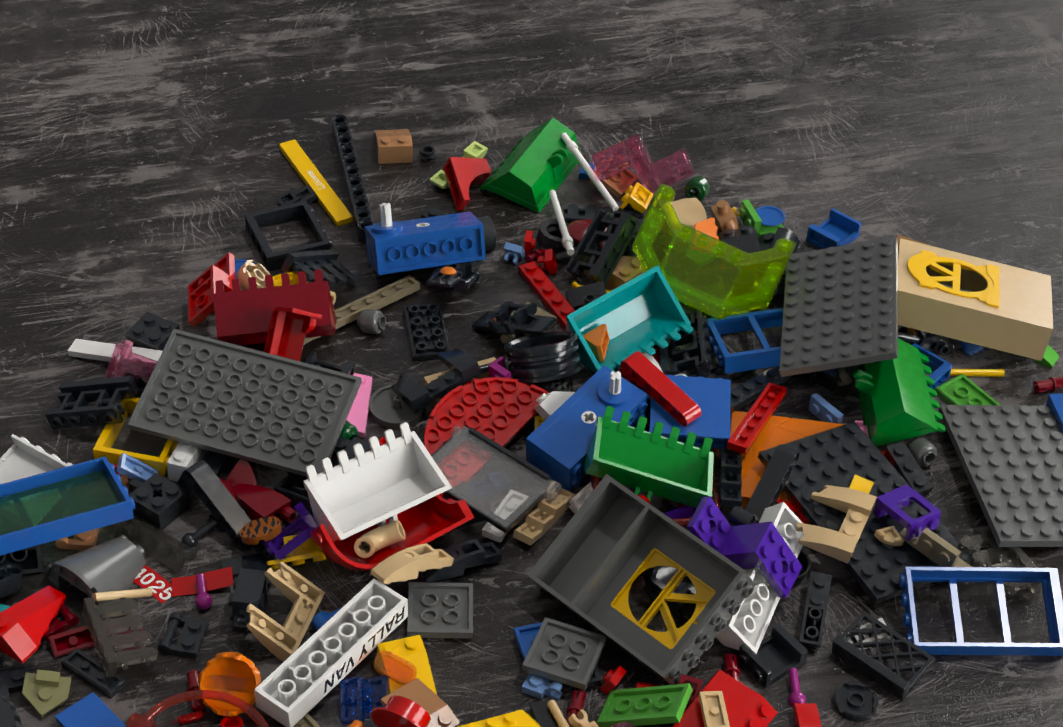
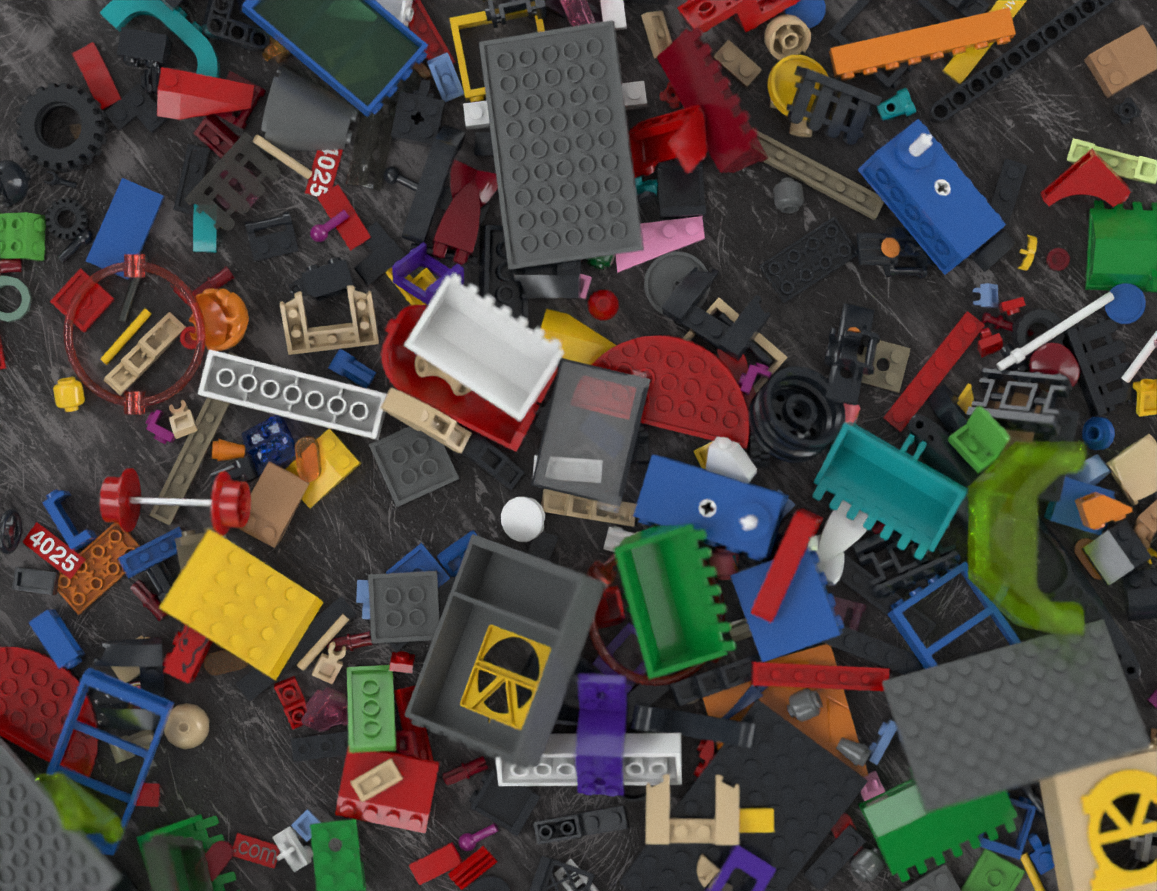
camera: 70 degrees right, 45 degrees up
olive plate [22,669,71,719] -> none
dark orange tile [239,517,282,545] -> none
orange slope [583,324,610,362] -> none
none -> teal slope [193,204,217,253]
none -> clear orange tile [261,36,290,63]
none -> blue slope [437,530,478,577]
none -> red tile [448,846,497,890]
none -> white tile [501,496,545,542]
none -> dark blue piece [722,685,768,719]
none -> dark grey head [787,688,823,722]
none -> orange brick [829,7,1016,80]
none -> dark grey cone [836,737,872,767]
none -> teal plate [876,88,916,121]
none -> bright green bracket [948,406,1010,473]
none -> yellow piece [1018,235,1037,271]
none -> blue plate [1027,832,1055,875]
none -> dark red tile [1046,248,1070,271]
none -> blue piece [1105,283,1146,324]

